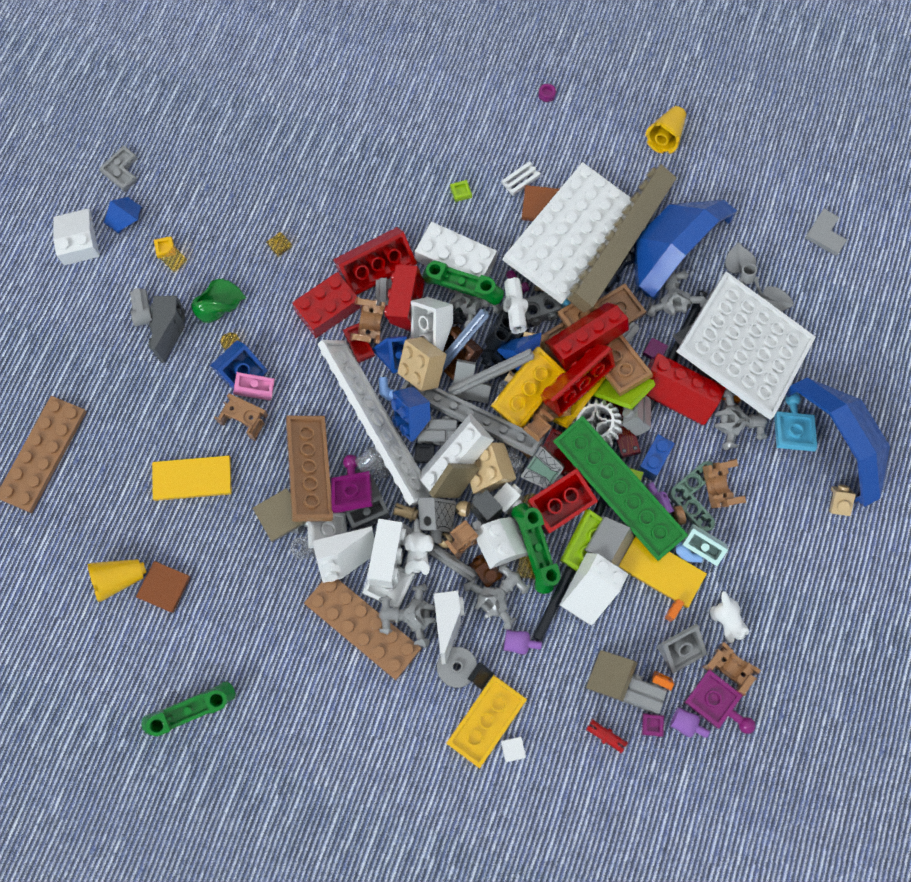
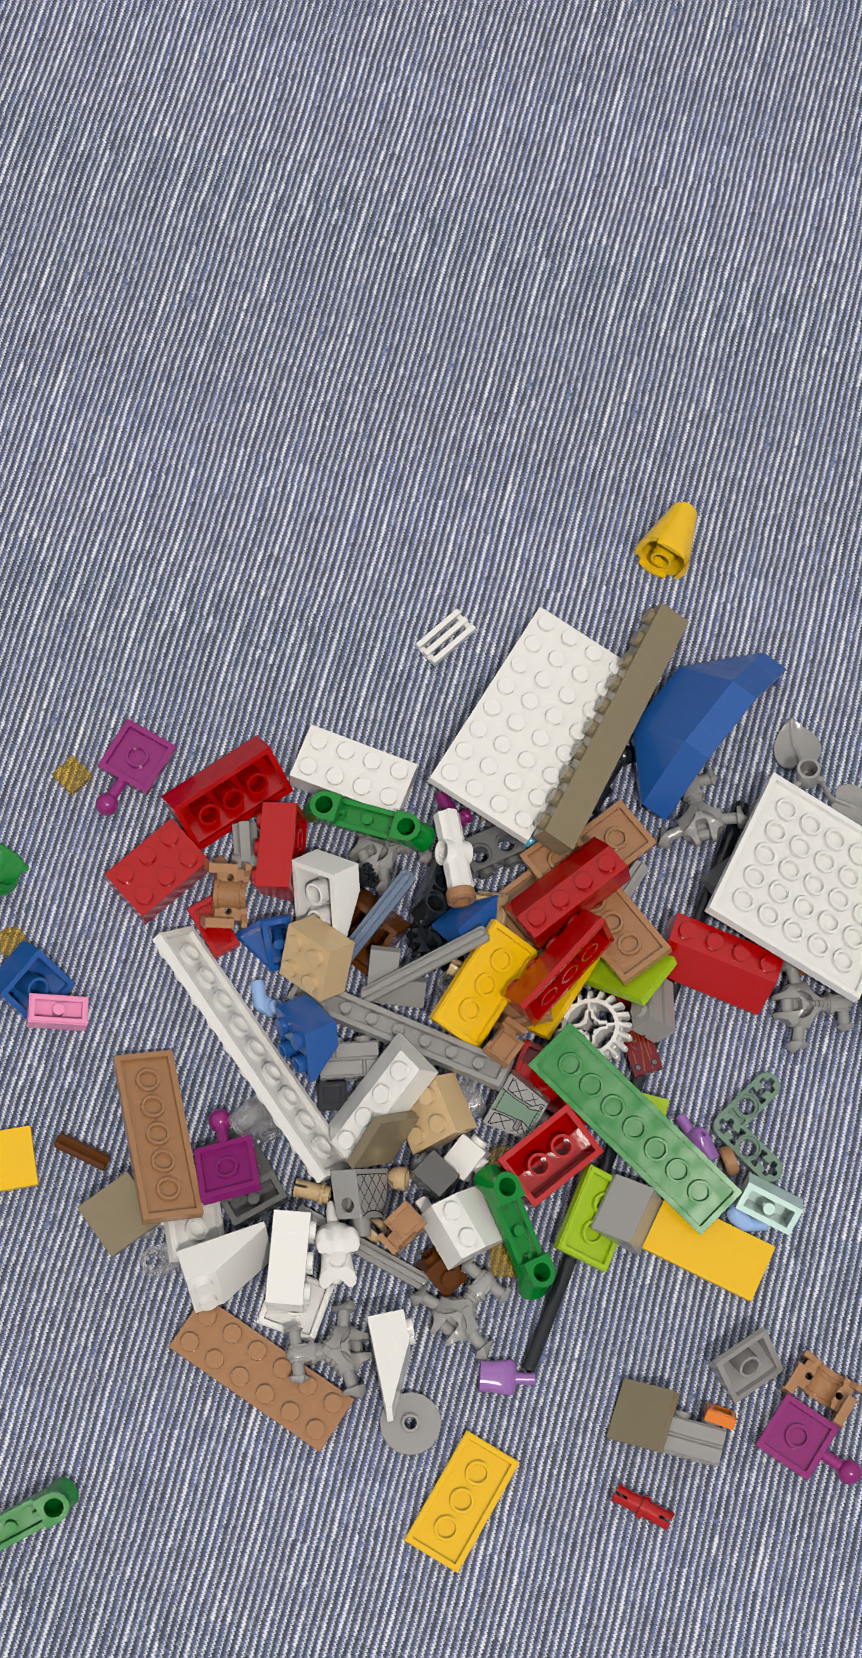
camera: 10 degrees left, 0 degrees up
medium nougat piece [214,393,268,441] -> none
lime tile [450,180,472,202] -> none
black tile [468,662,493,690] -> none
white tile [501,737,526,762] -> none
dark orange tile [521,185,560,221] -> none
magenta tile [538,84,556,102] -> none
white slope [560,553,628,625] -> none
blue brick [638,434,675,481] -> none
magenta tile [641,713,664,737] -> none
magenta tile [642,338,668,359] -> none
orange tile [665,599,684,622] -> none
medium lavender piece [669,707,710,738] -> none
medium nougat piece [702,459,746,508] -> none
white animal [710,591,749,643] -> none
none -> reddish brown axle [54,1133,111,1171]
none -> magenta plate [95,719,177,816]
none -> medium nougat tile [446,885,476,908]

